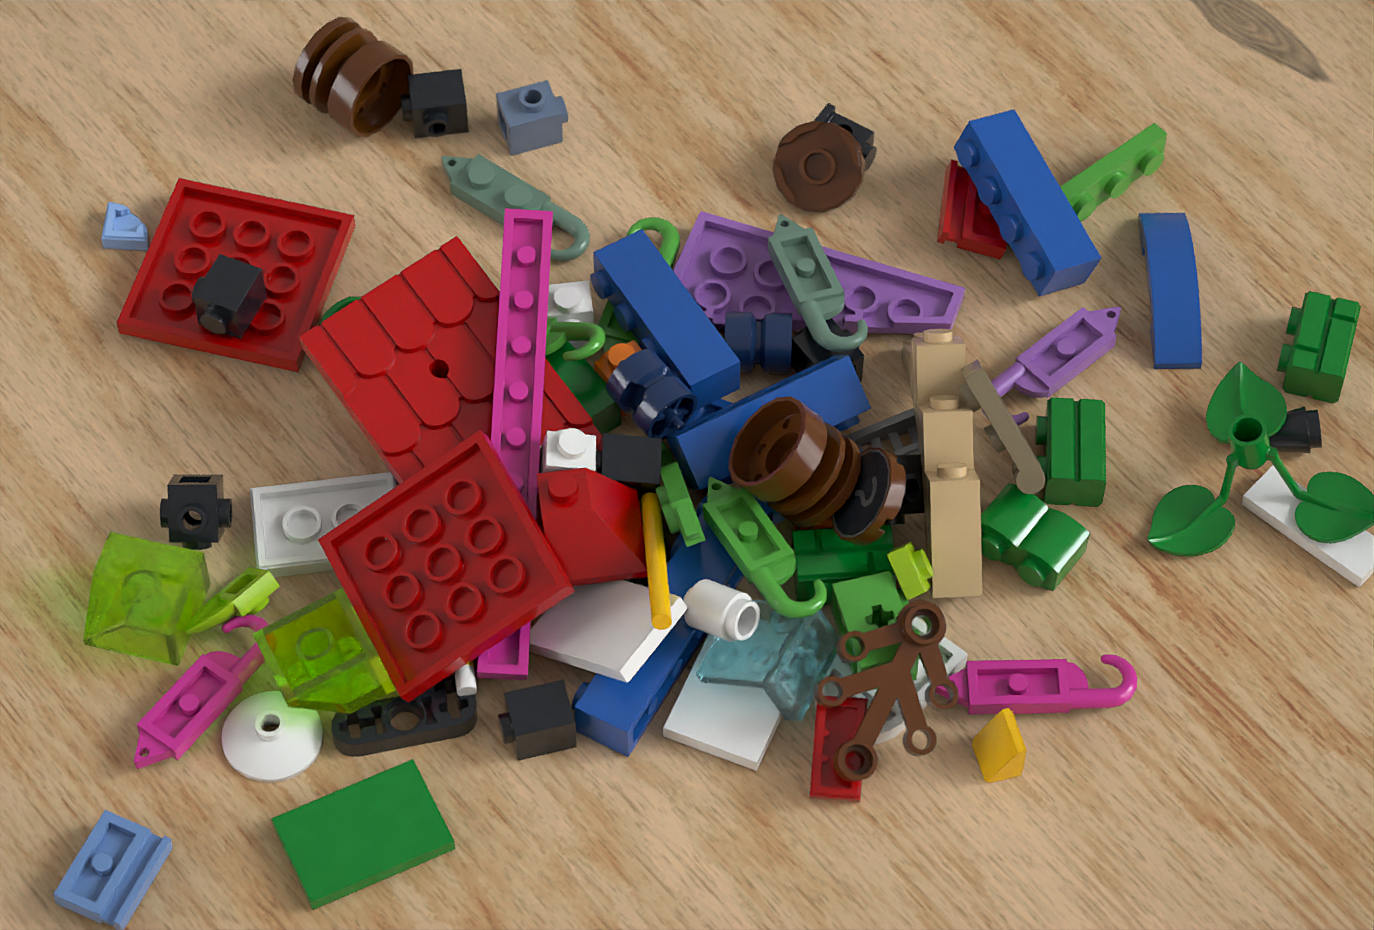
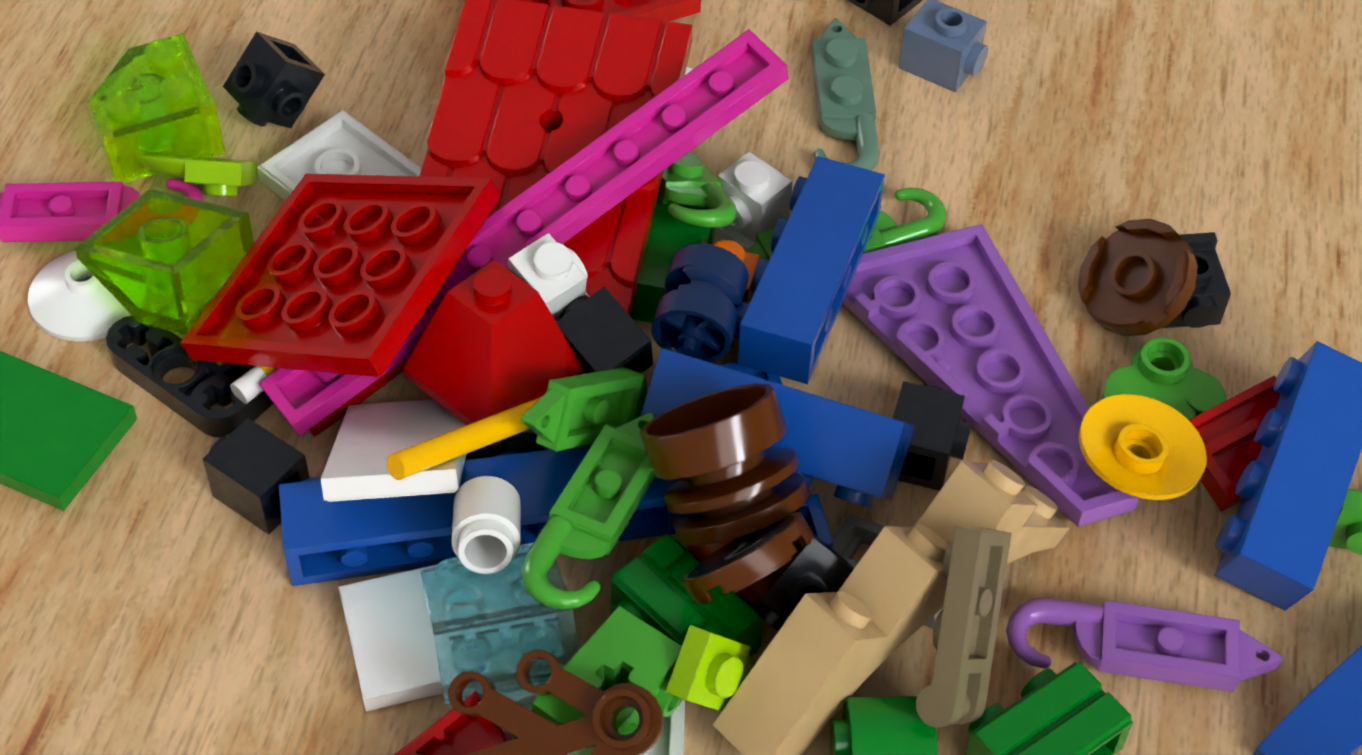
camera: 50 degrees right, 5 degrees down
dark blue wheel [725,311,792,374] -> none
sand green plate [767,214,868,352] -> none
none -> yellow dish [1078,394,1207,500]
none -> bright green plate [1102,337,1227,420]

